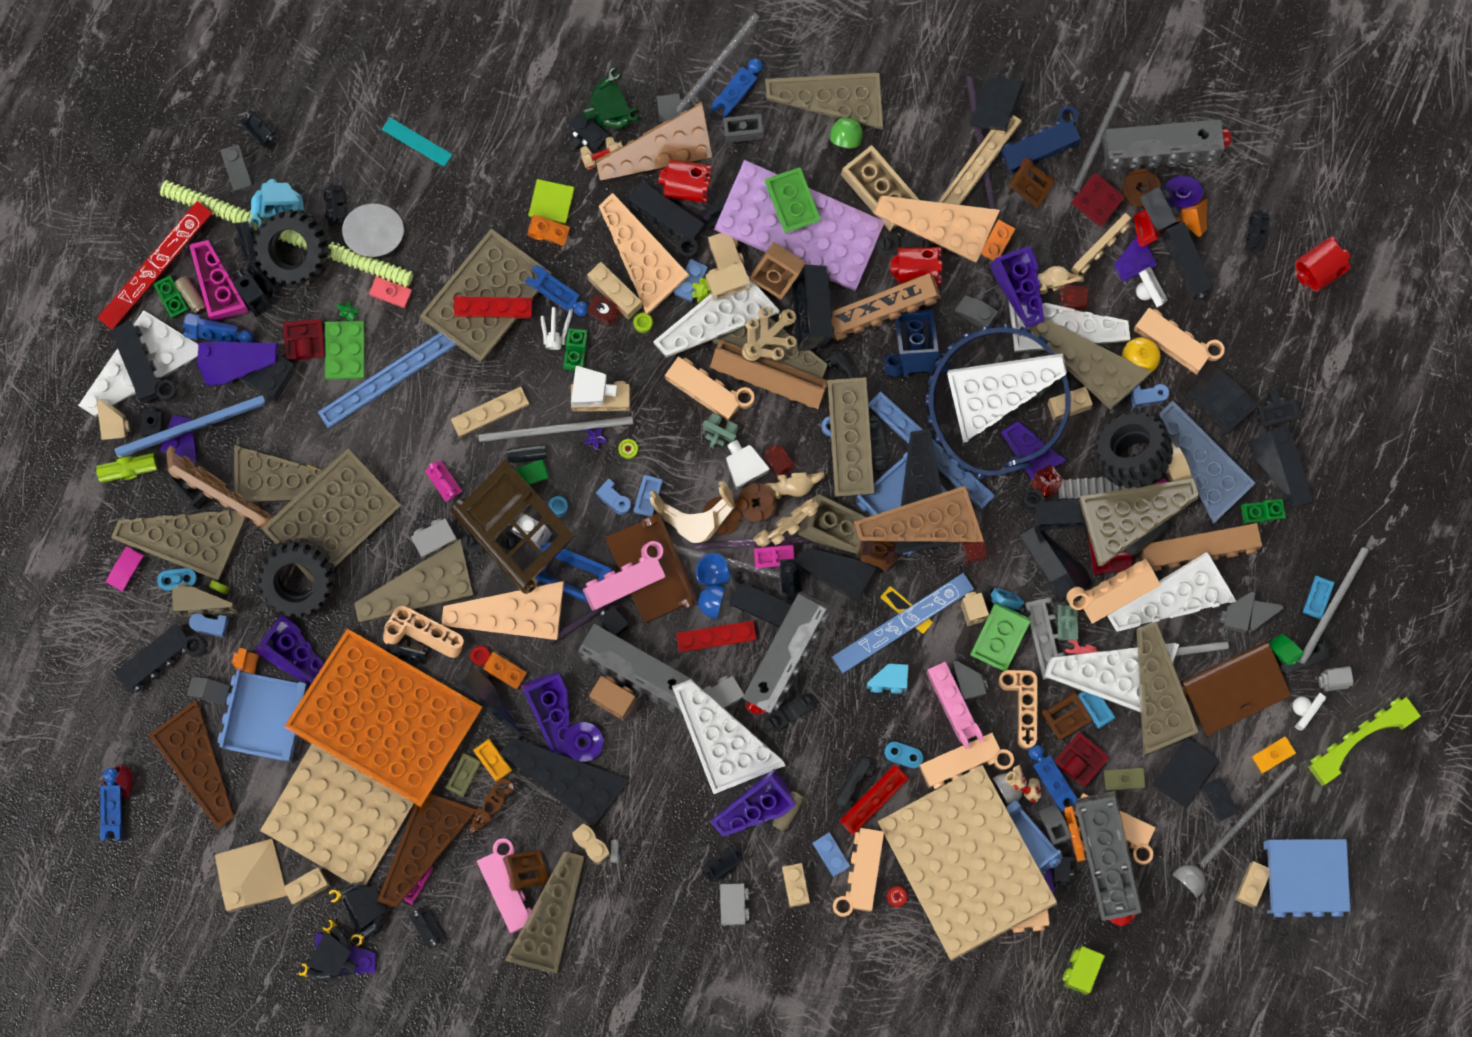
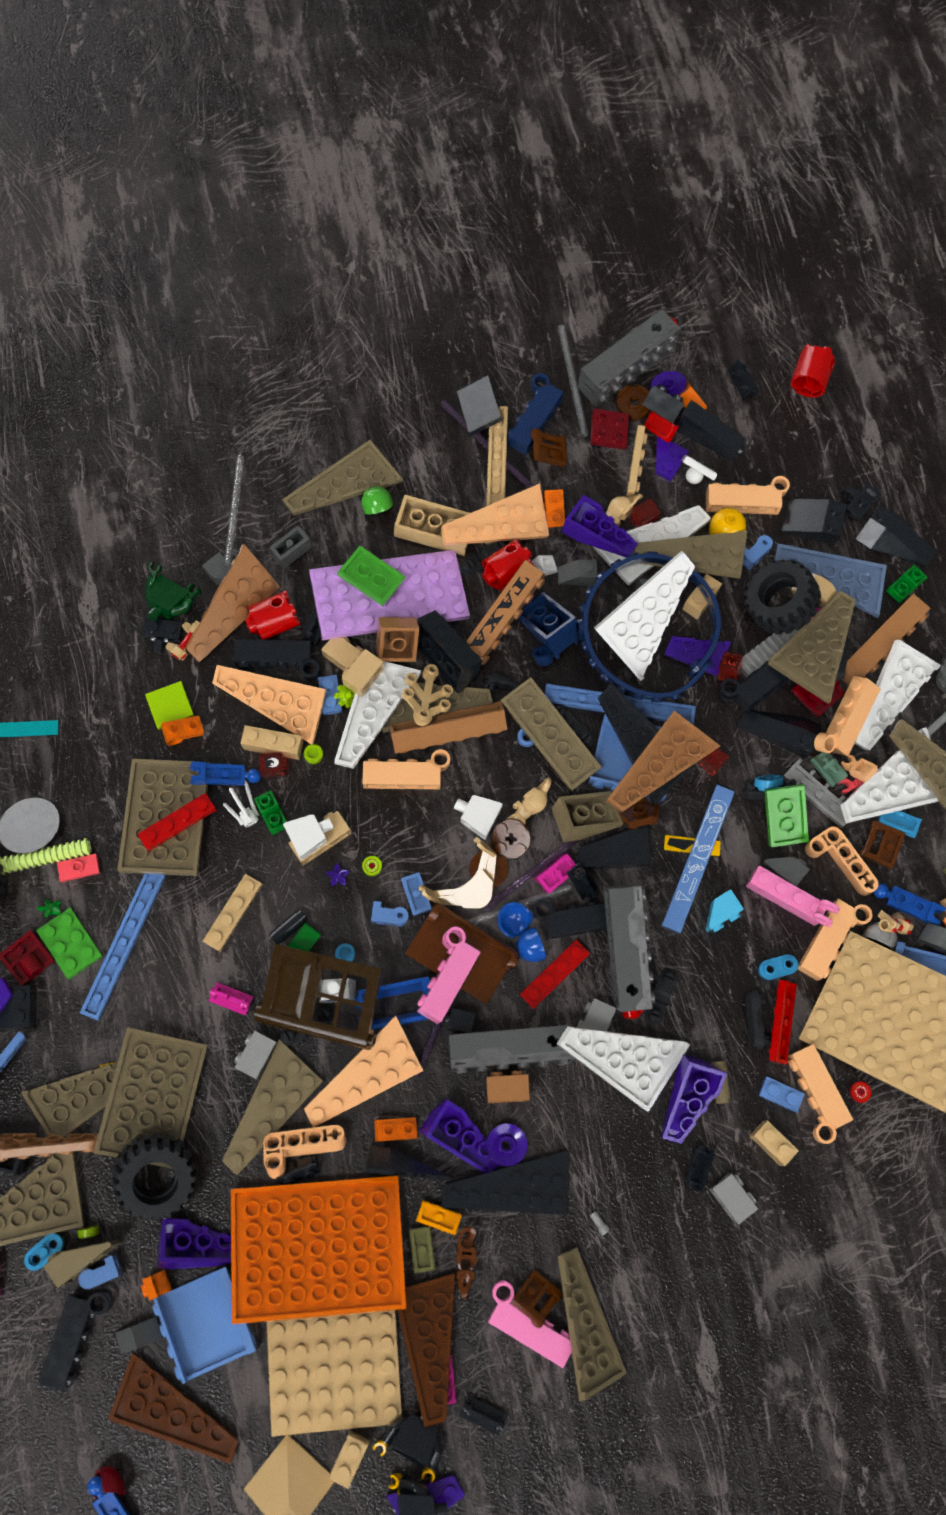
camera: 40 degrees left, 5 degrees down
red tile [470,646,490,666] -> none
light grey piece [478,416,633,442] -> none
tan brick [572,824,610,865] -> none
sand green hips [702,413,738,448] -> none
blue plate [711,58,763,118] -> none
tan plant [753,499,819,548] -> none
clear red brick [764,445,793,478] -> none
tan brick [960,591,989,626] -> none
dark red plate [1054,732,1110,788] -> none
none -> white slope [532,555,558,576]
none -> light nougat plate [841,755,878,783]

